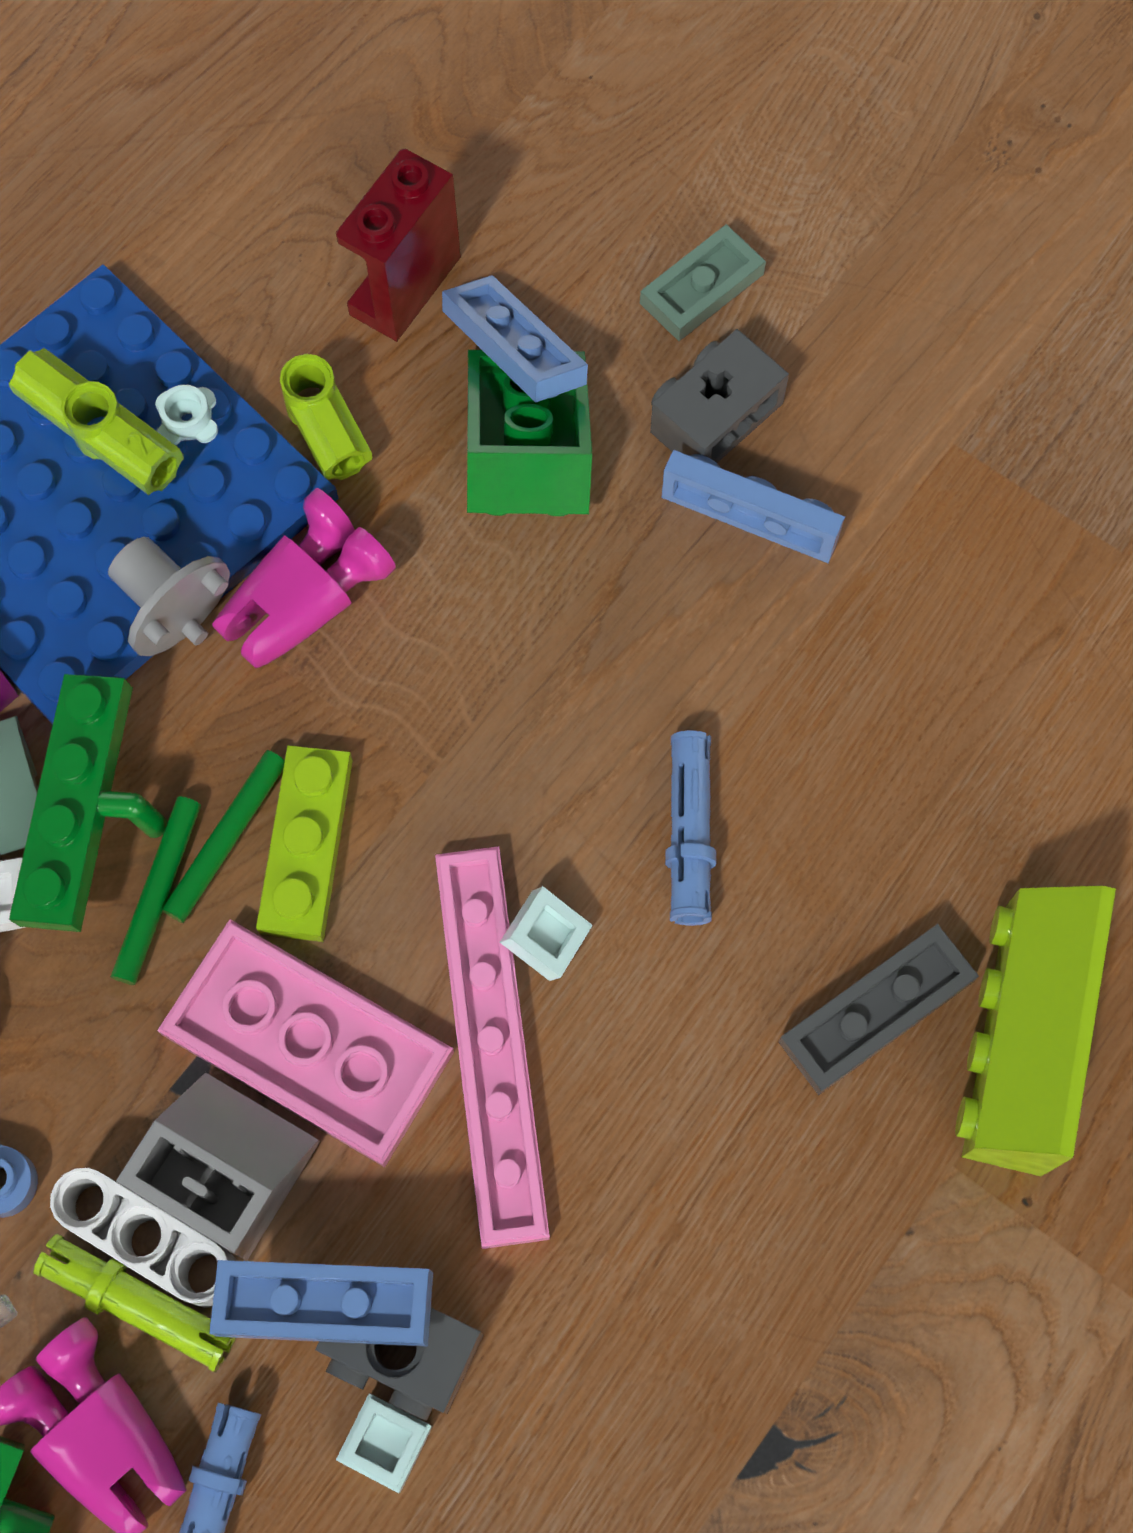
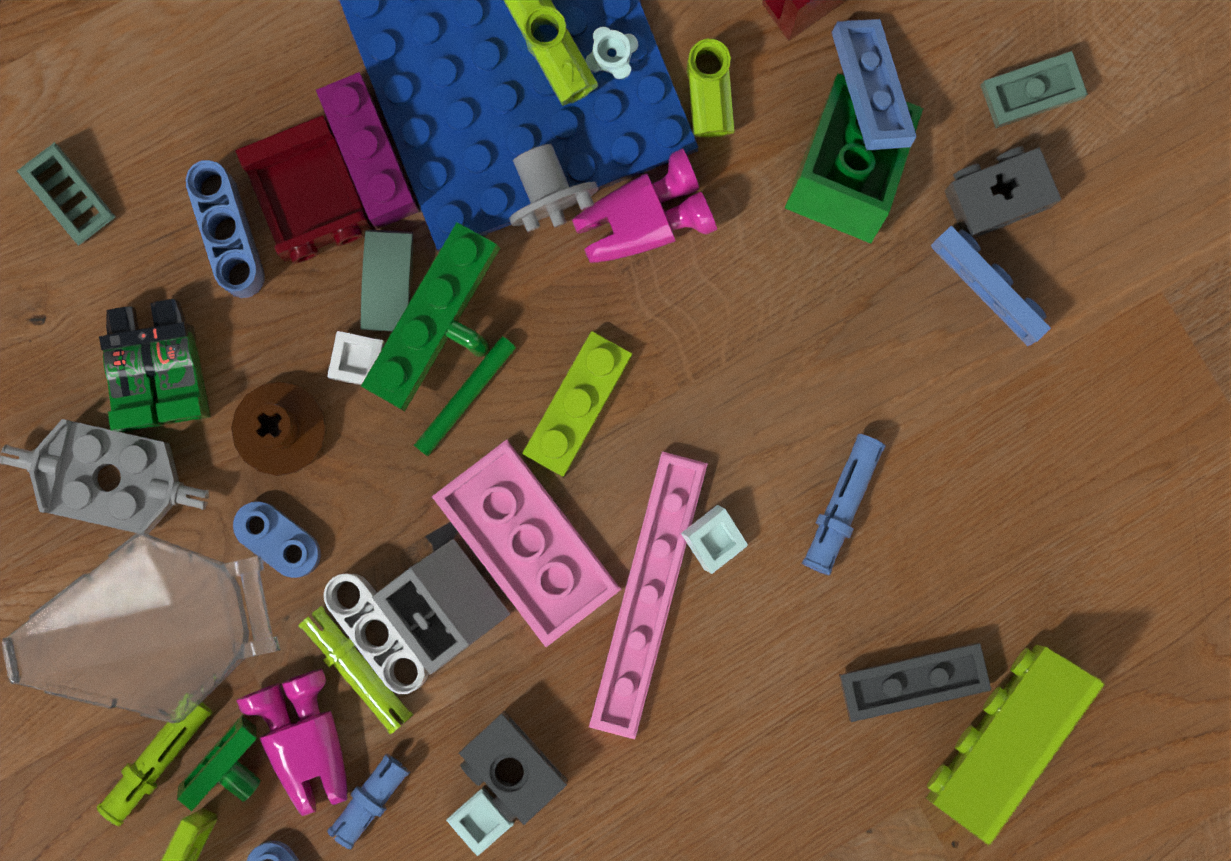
camera: 25 degrees right, 15 degrees up
green bar [162,750,285,923] -> none
medium blue plate [209,1260,433,1346] -> none

